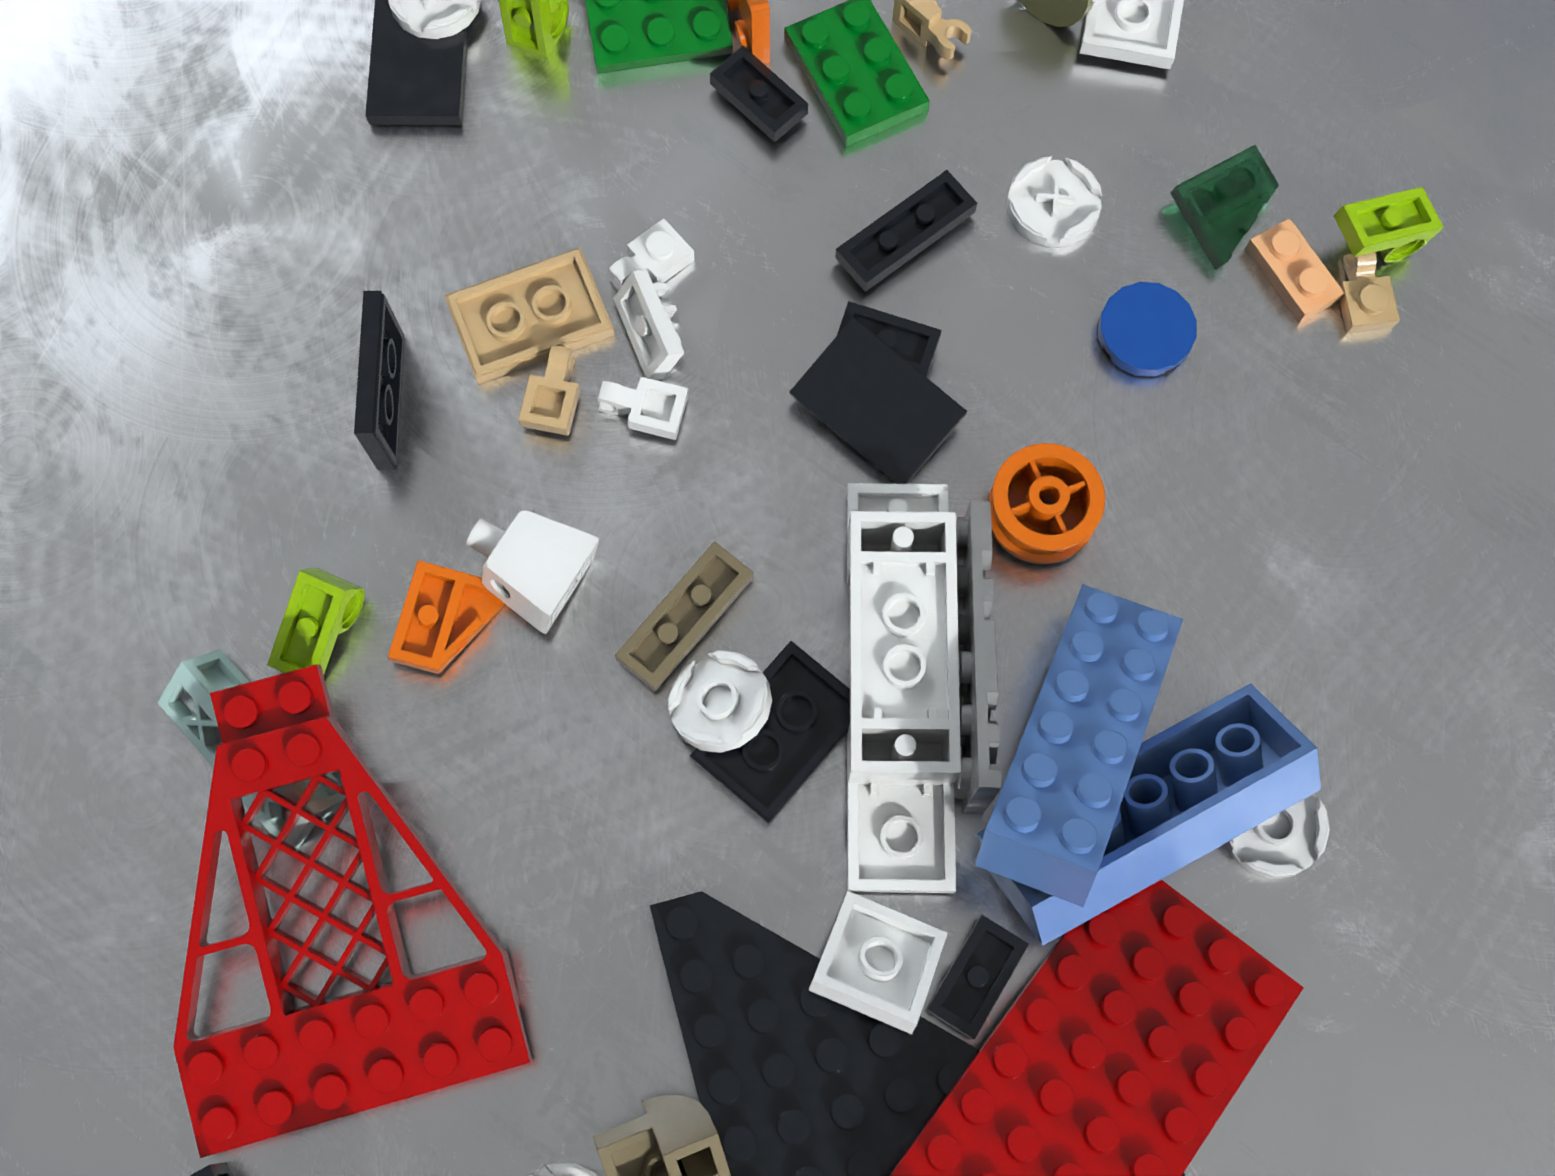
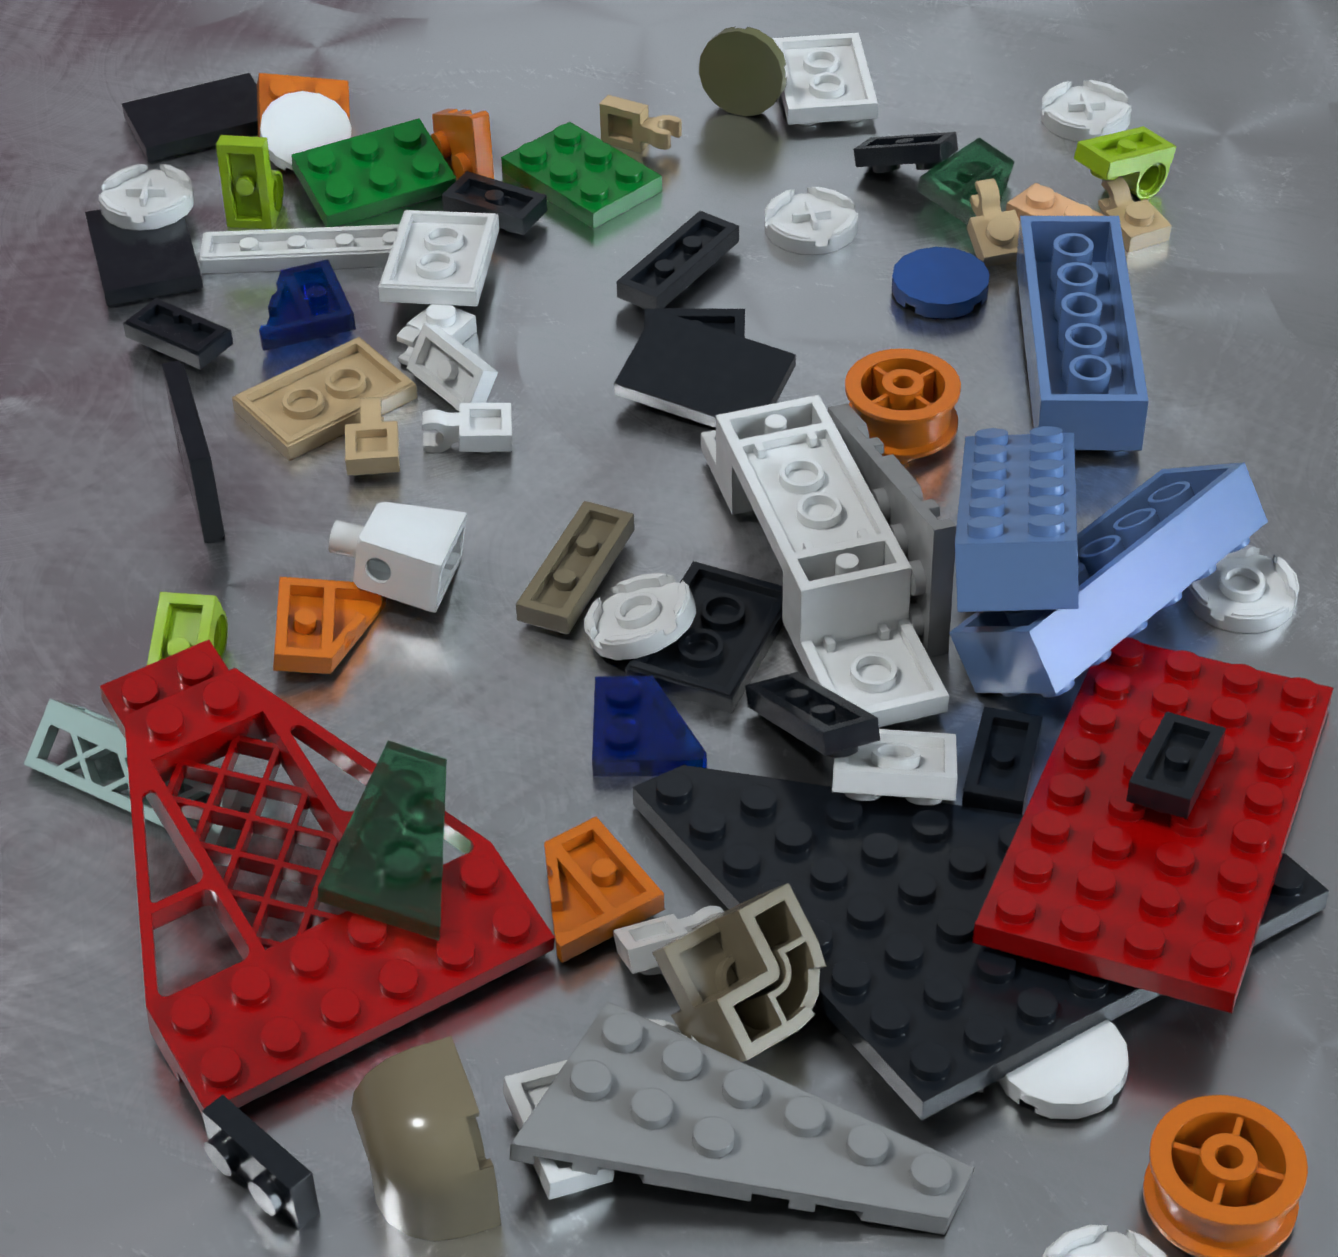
camera: 15 degrees left, 30 degrees down
none -> black plate [123,298,233,370]
none -> white tile [199,224,399,274]
none -> clear blue wing [259,259,356,351]
none -> clear green wing [318,740,447,940]
none -> white tile [378,210,499,306]
none -> orange wing [544,816,665,963]
none -> clear blue wing [592,676,707,777]
none -> white plate [613,906,724,975]
none -> black plate [745,672,880,758]
none -> black plate [853,132,958,173]
none -> tan plate [967,178,1020,267]
none -> medium blue brick [1016,216,1149,452]
none -> white tile [1041,80,1131,142]
none -> black plate [1126,711,1226,819]

